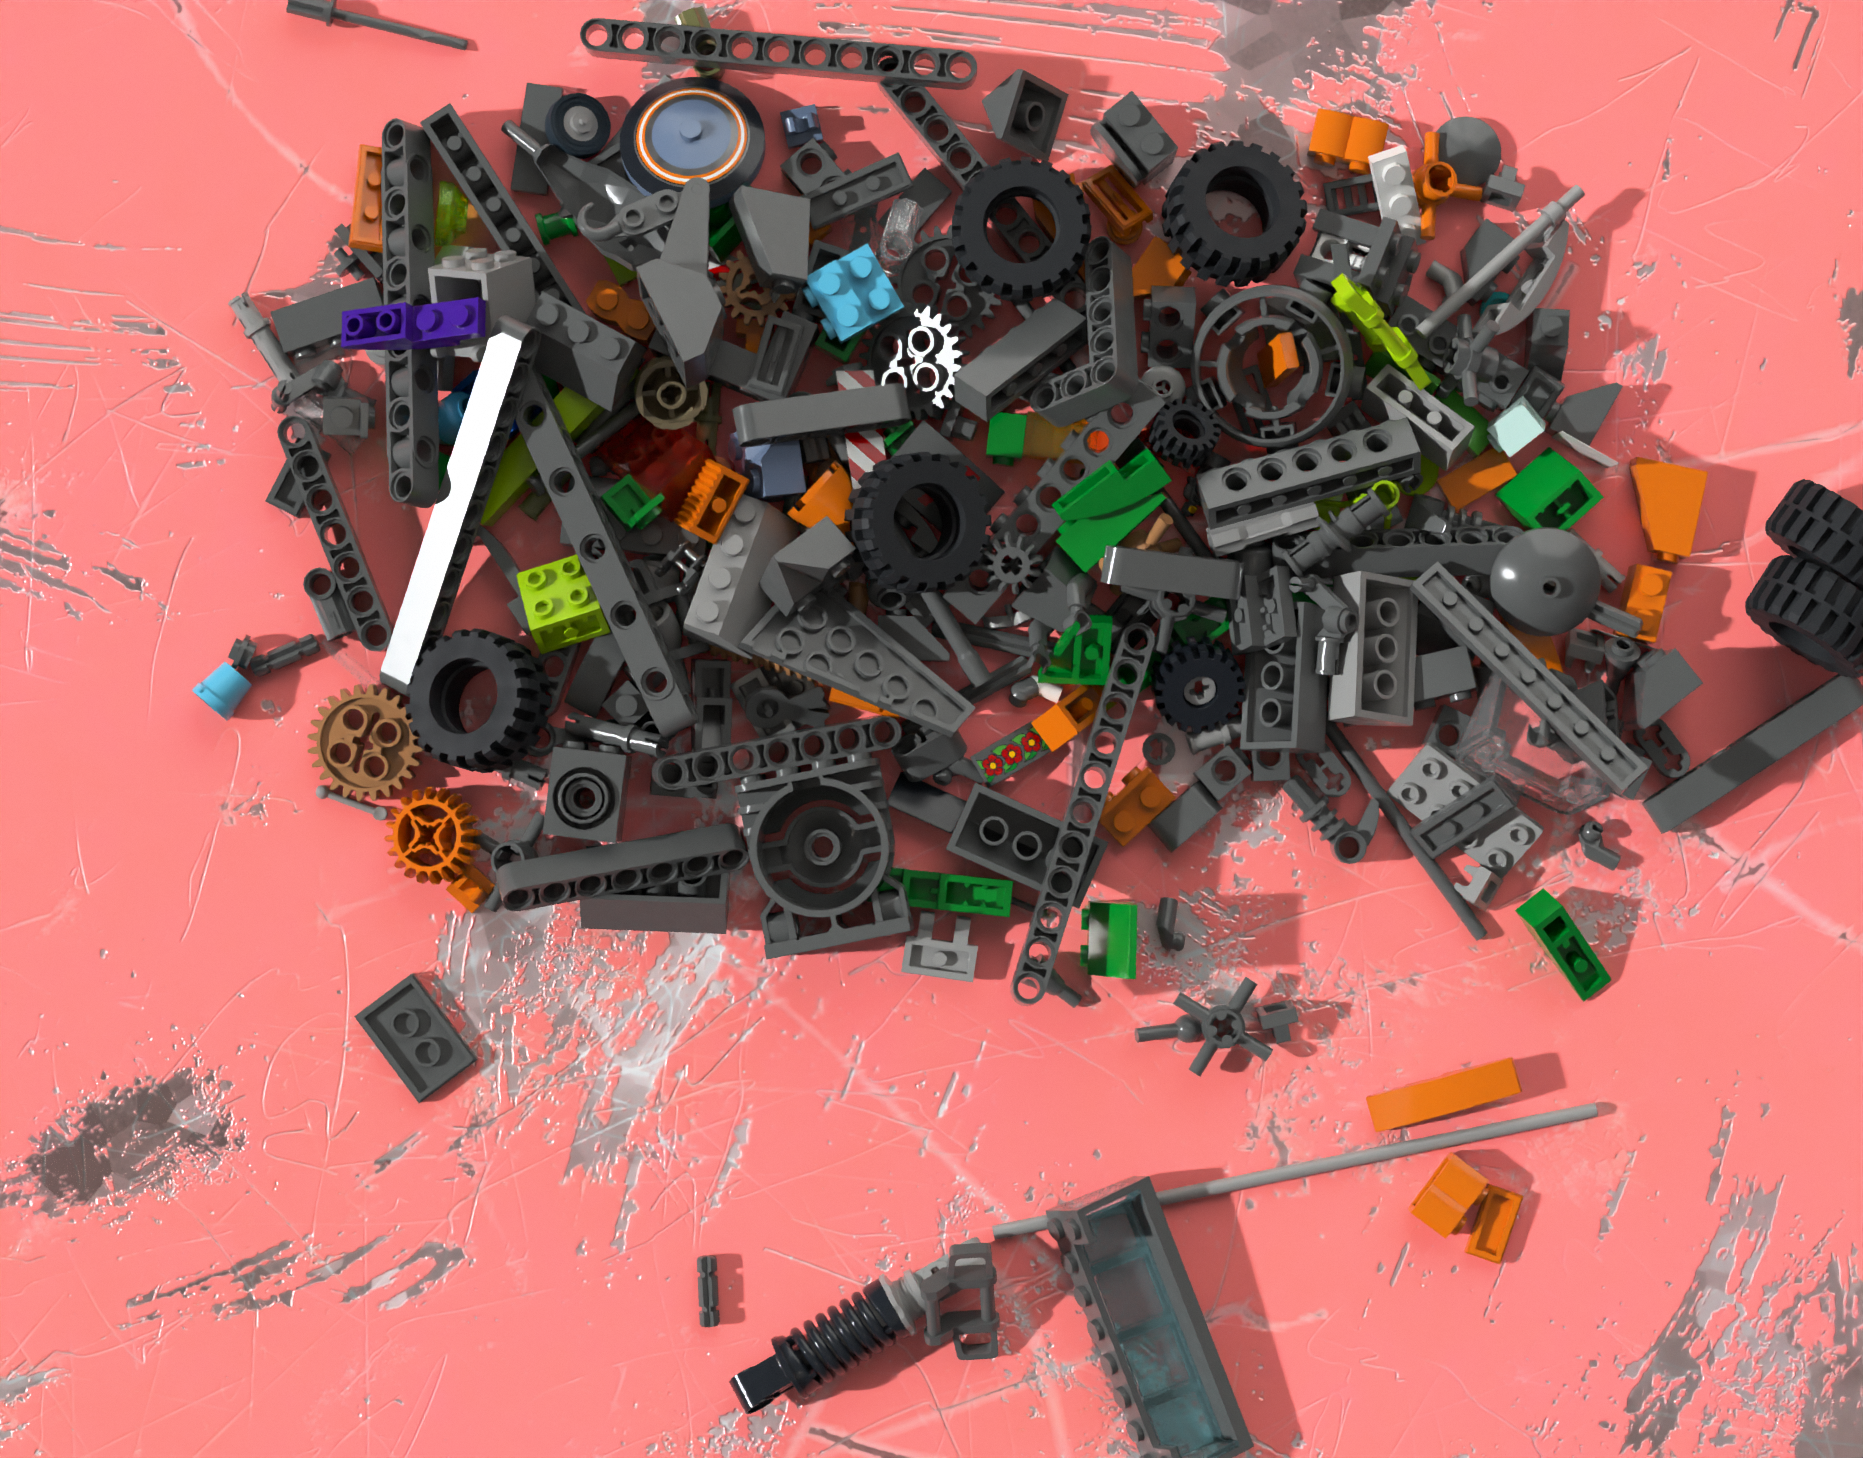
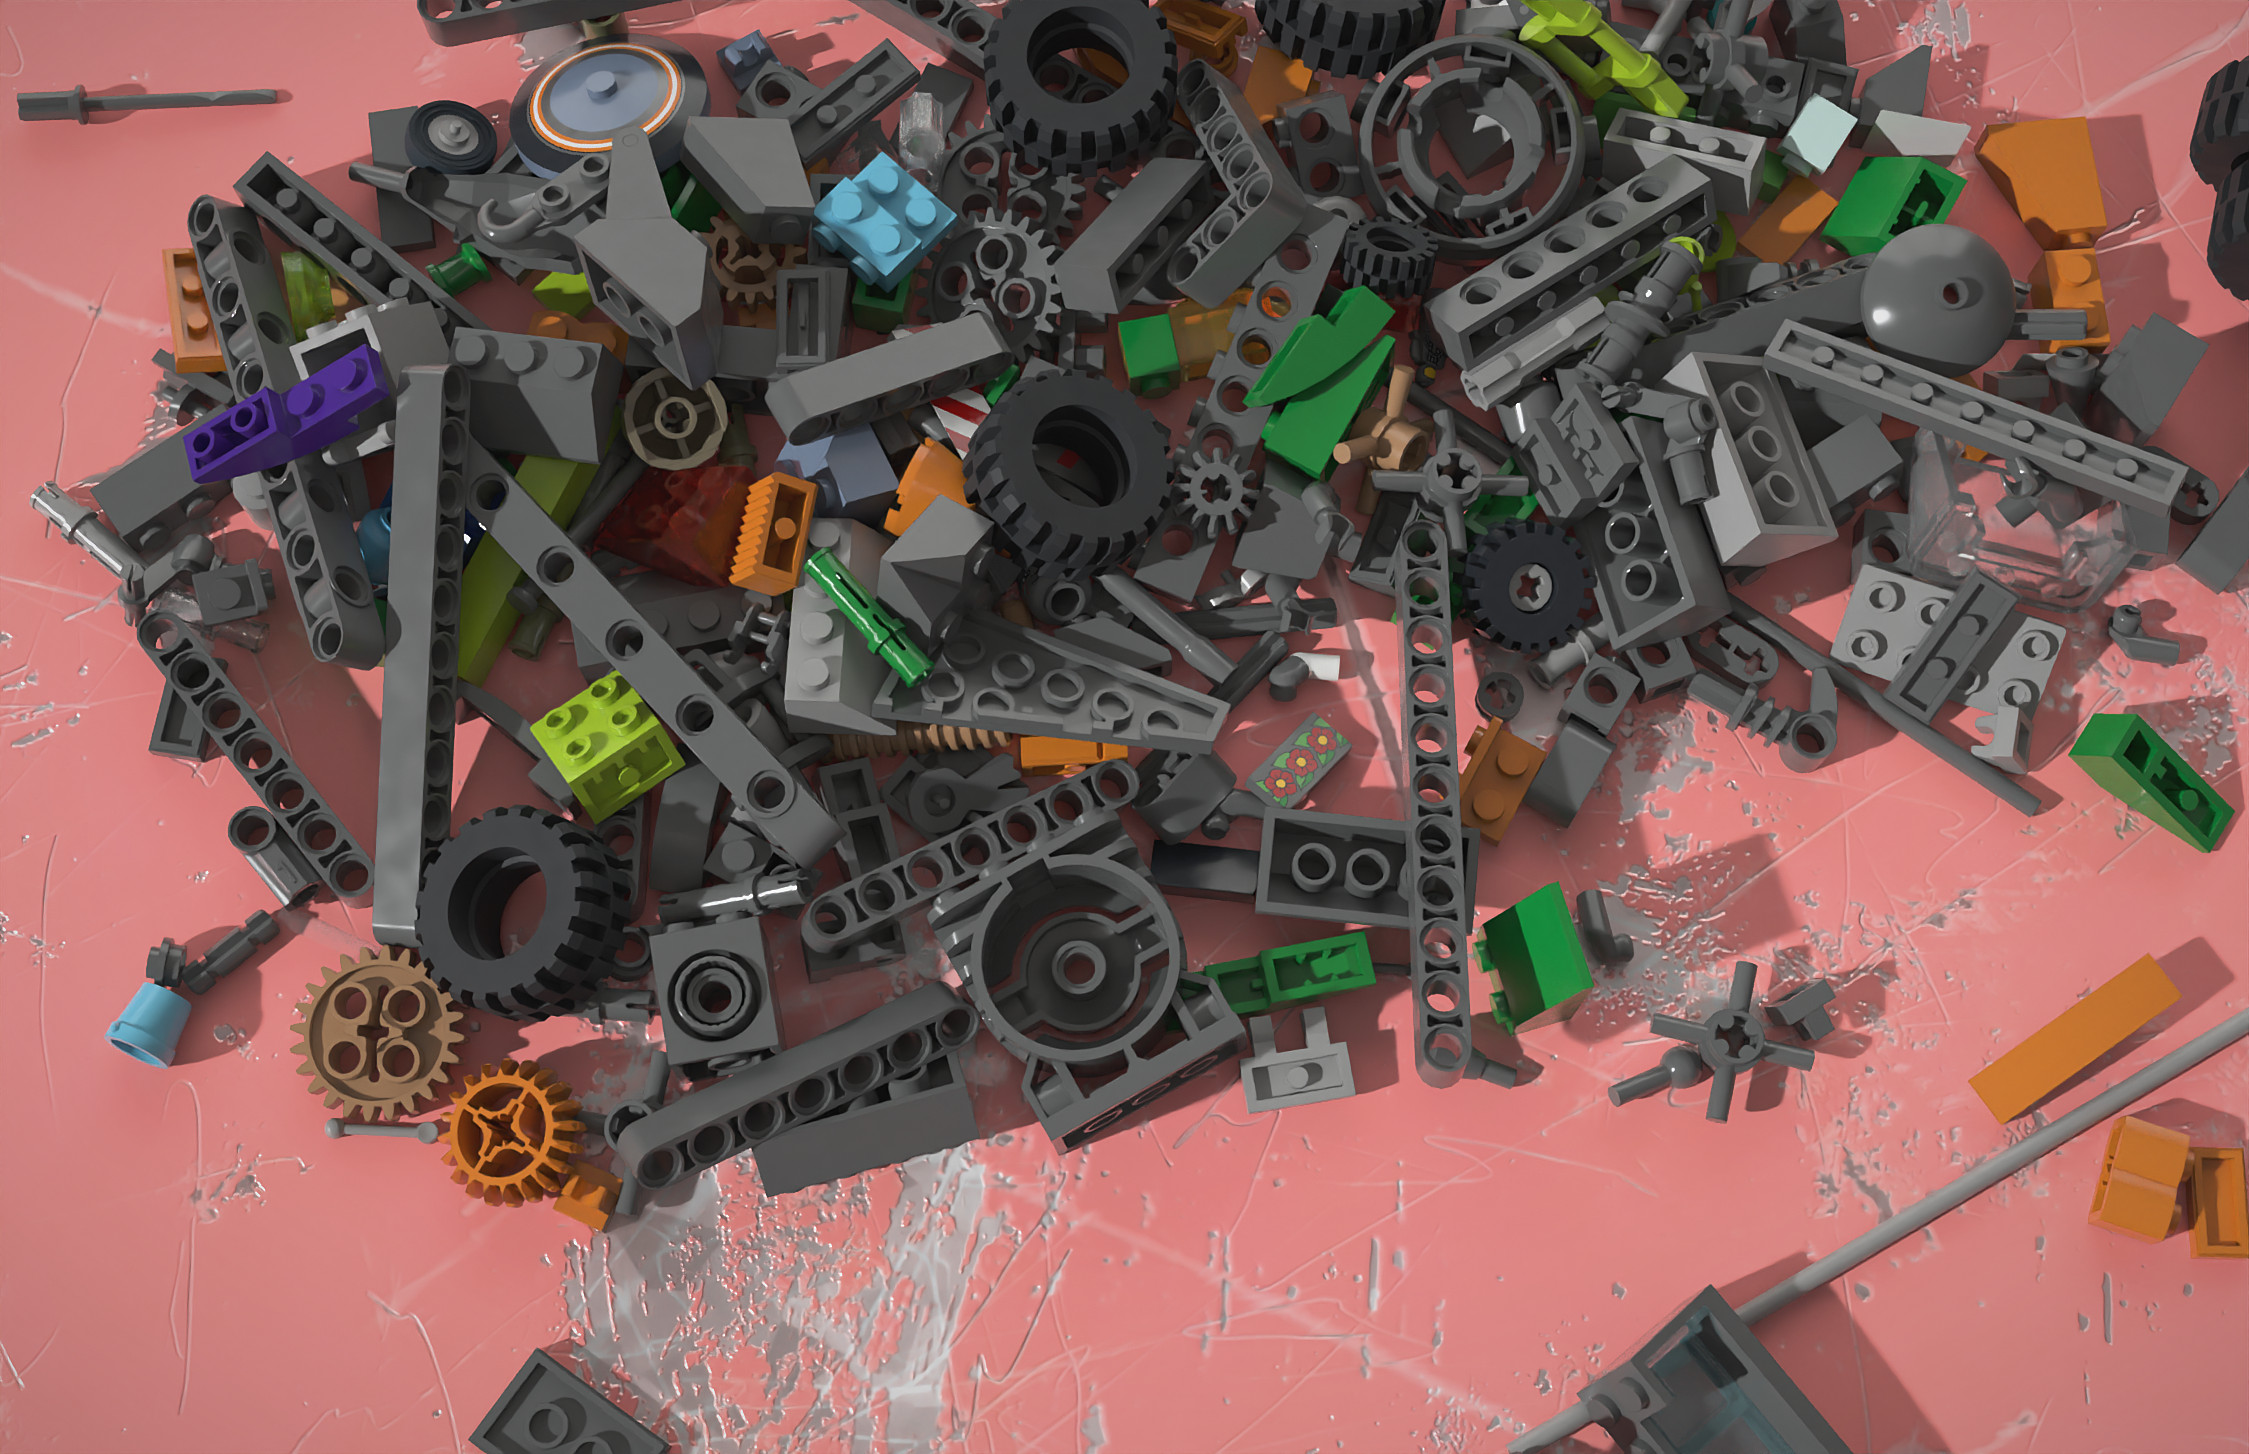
camera: 20 degrees left, 15 degrees down
green bracket [599,474,665,532] -> none
orange slope [1031,685,1117,752] -> none
green wing [1038,615,1112,685] -> none
dark grey beam [1100,545,1245,600] -> none
orange tile [1257,332,1300,388] -> none
none -> green pin [803,547,936,689]

